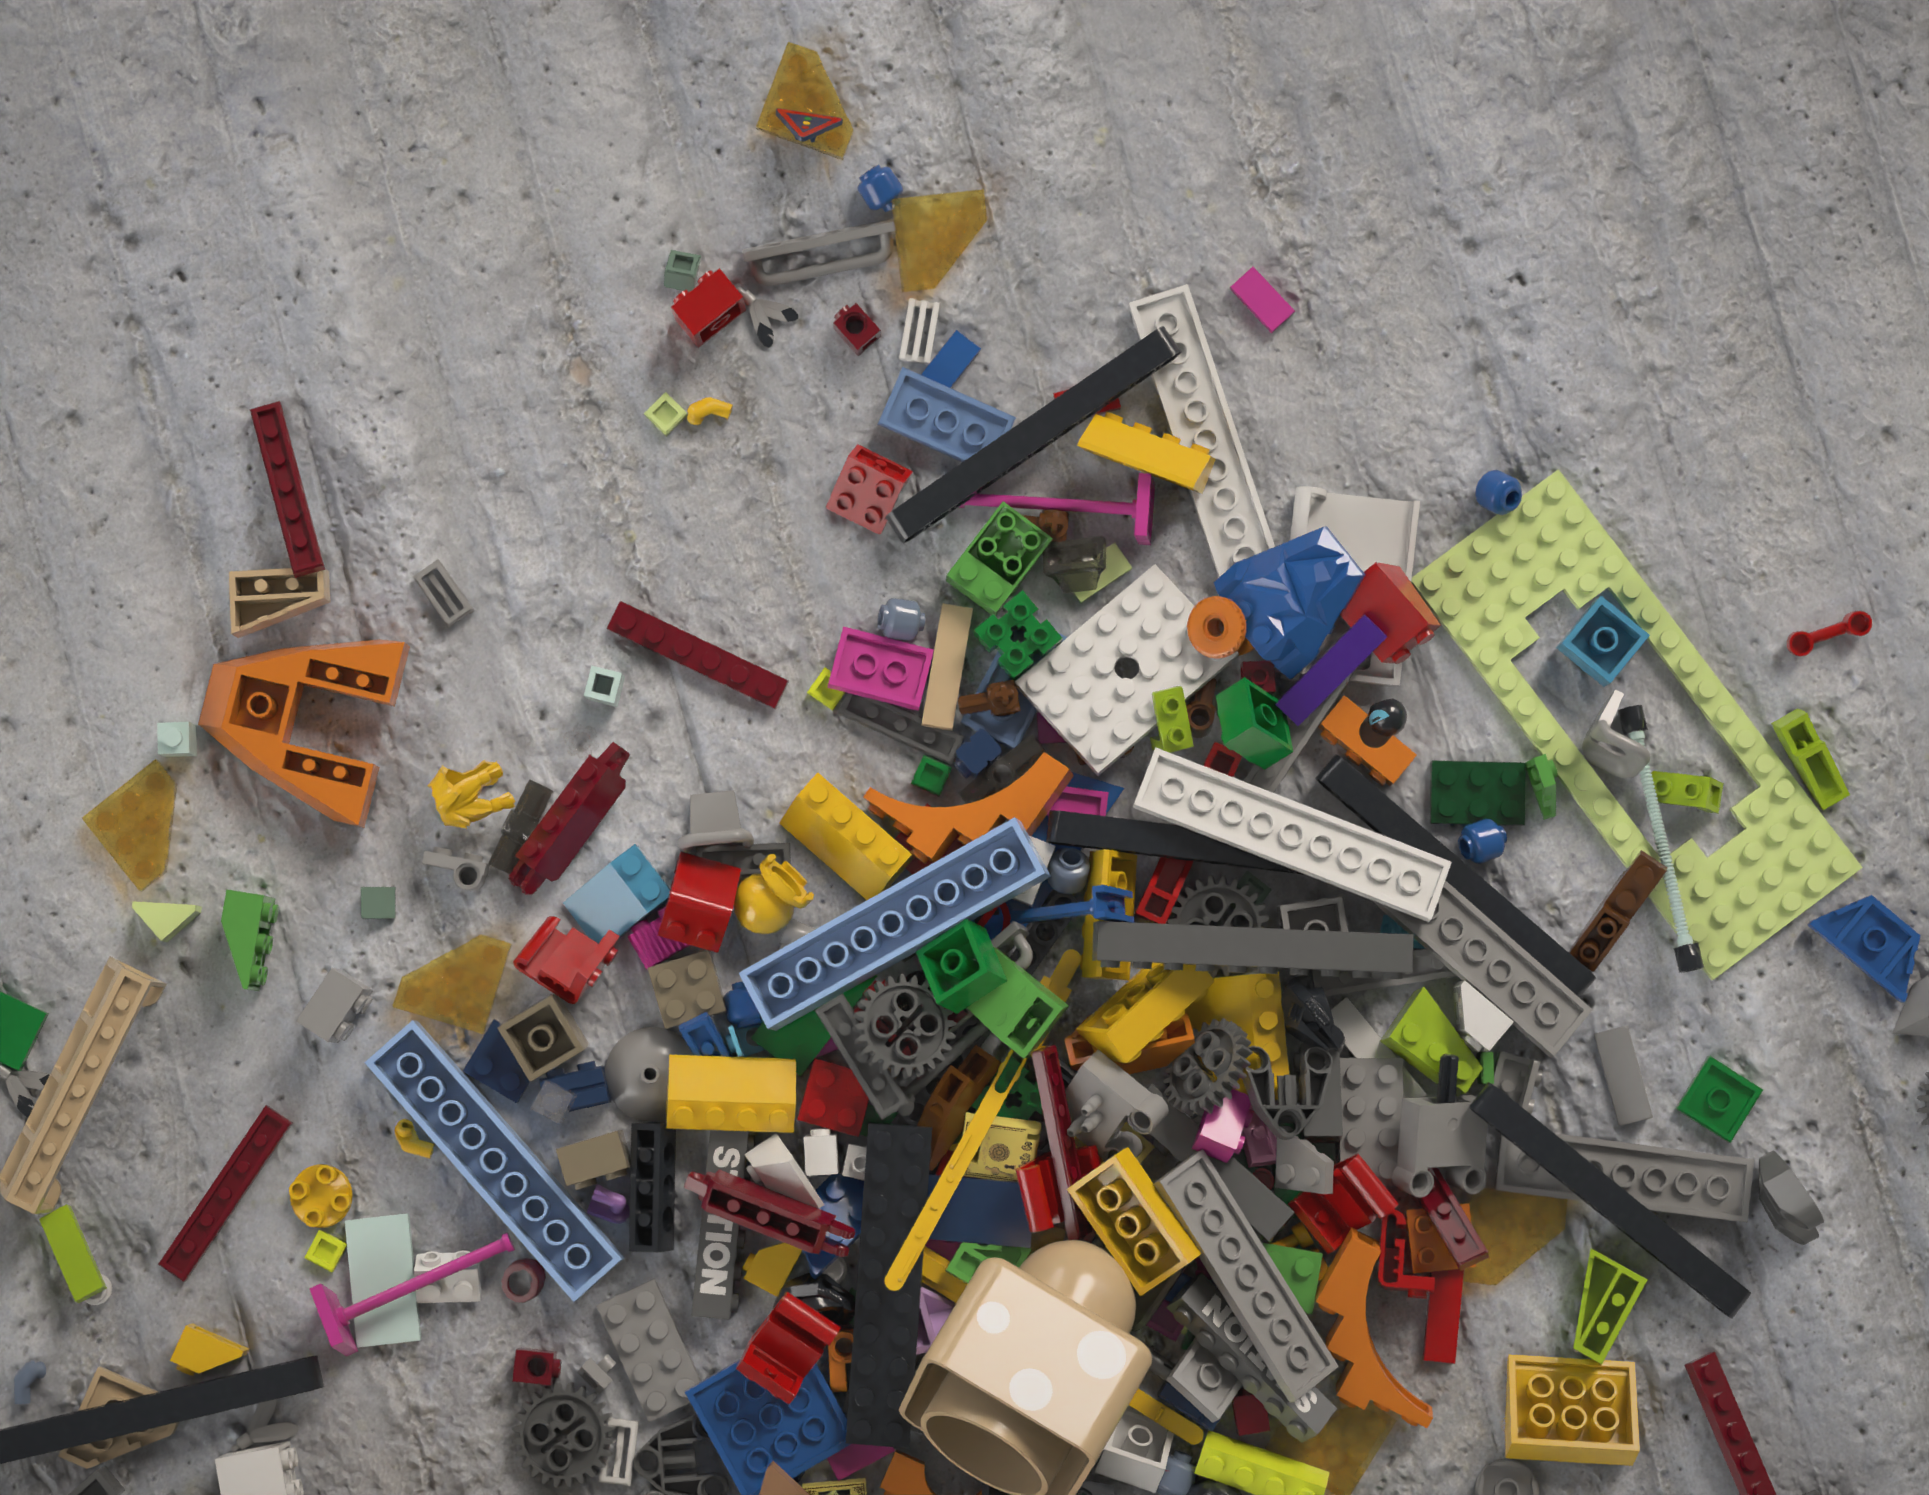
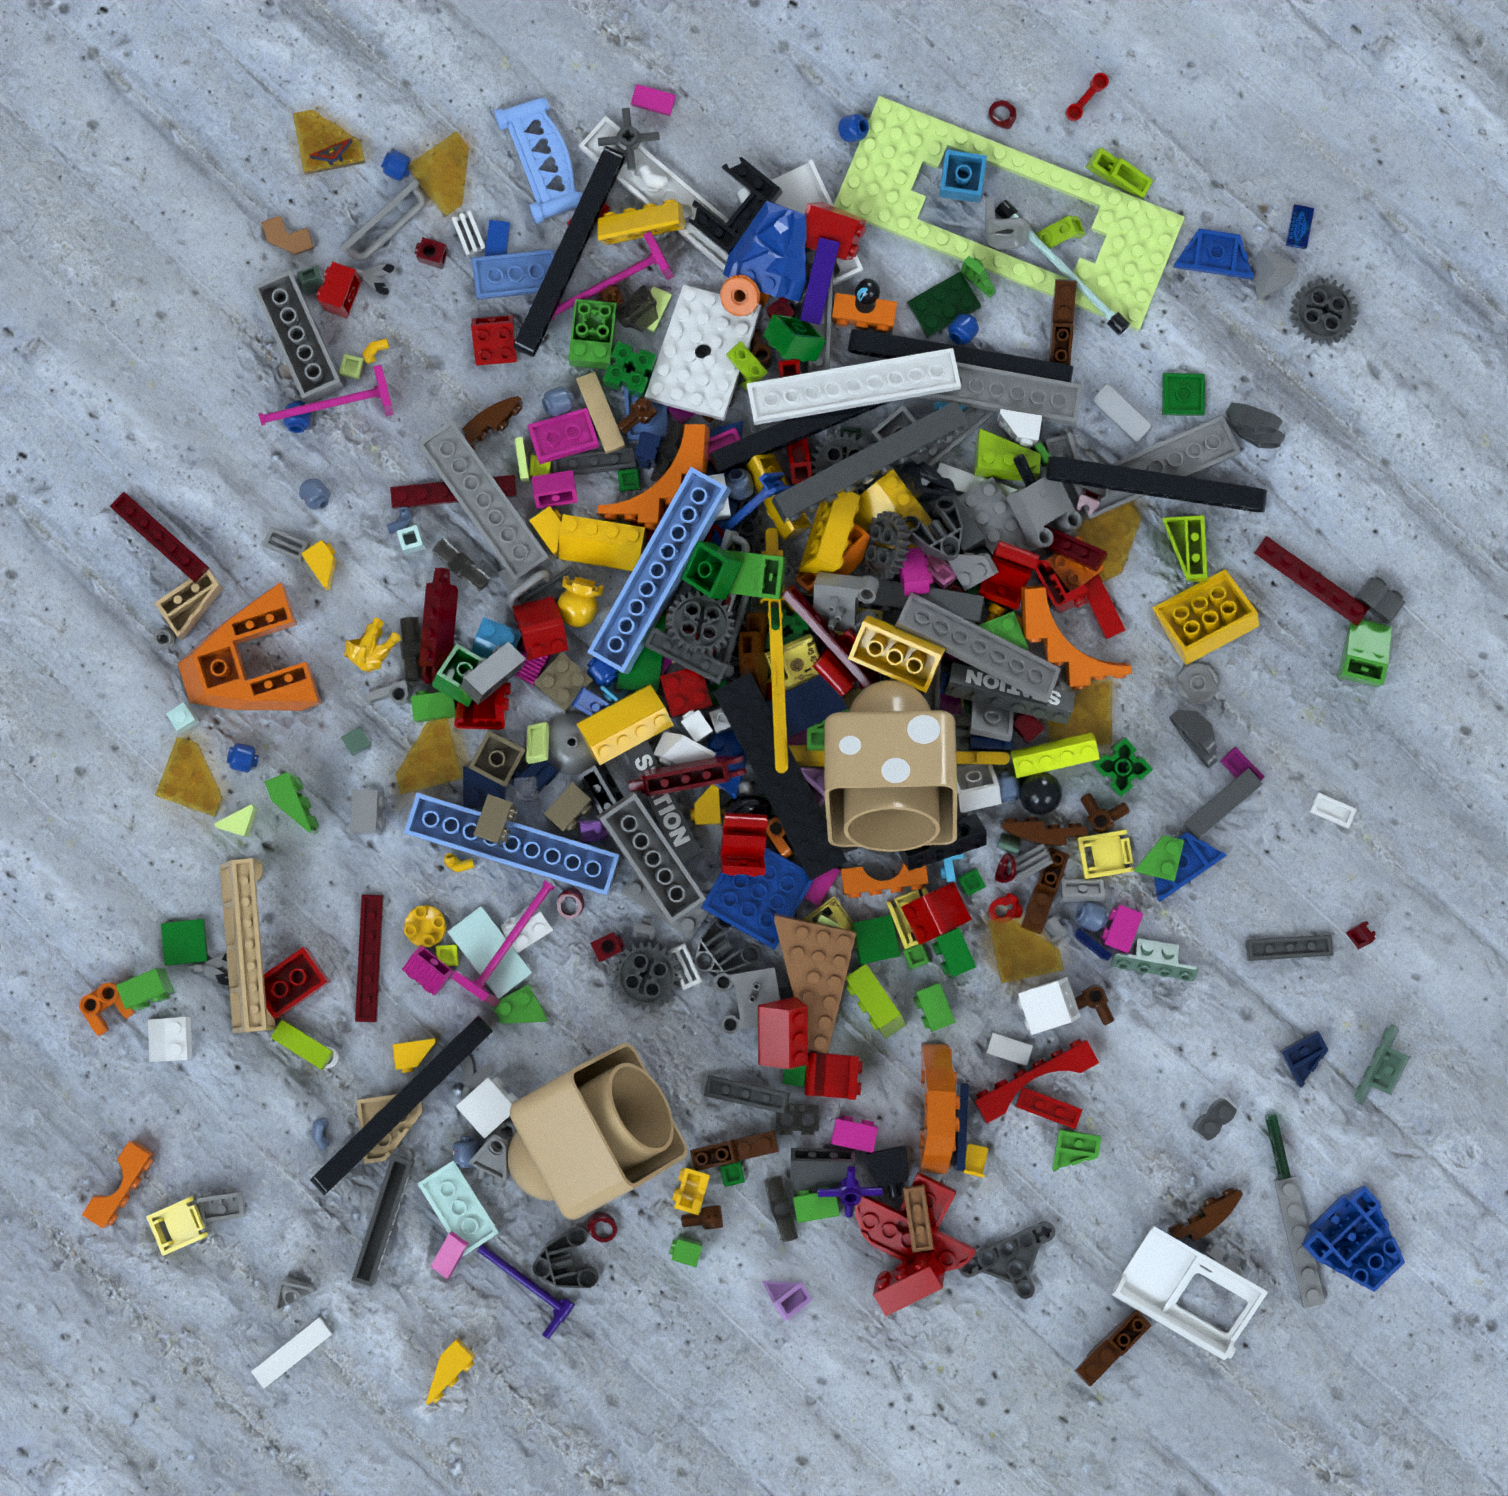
camera: 30 degrees left, 0 degrees up
none -> light grey plate [153,628,175,649]
none -> blue head [226,743,259,773]
none -> light grey brick [252,270,344,404]
none -> dark pink tile [258,365,394,426]
none -> medium nougat tile [261,216,314,255]
none -> red brick [264,947,331,1019]
none -> blue head [283,400,312,433]
none -> sand blue head [299,479,331,510]
none -> yellow slope [301,540,337,591]
none -> sand blue arm [387,507,413,534]
none -> dark pink brick [402,945,454,996]
none -> bright green brick [411,689,456,723]
none -> light grey plate [417,420,549,581]
none -> clear smoke piece [432,538,491,592]
none -> green brick [432,644,482,707]
none -> brick [460,642,526,705]
none -> reddish brown slope [461,396,523,451]
none -> dark tan brick [473,794,518,846]
none -> bright green wing [491,984,548,1023]
none -> light blue piece [493,97,583,224]
none -> yellowish green tile [515,437,530,483]
none -> yellowish green tile [526,722,549,764]
none -> yellow slope [529,506,562,557]
none -> dark pink brick [532,470,578,509]
none -> dark grey bar [597,108,660,170]
none -> light grey brick [597,792,706,923]
none -> white arm [639,165,668,189]
none -> black wedge [689,157,783,255]
none -> dark red piece [989,100,1017,129]
none -> tile [1077,488,1102,515]

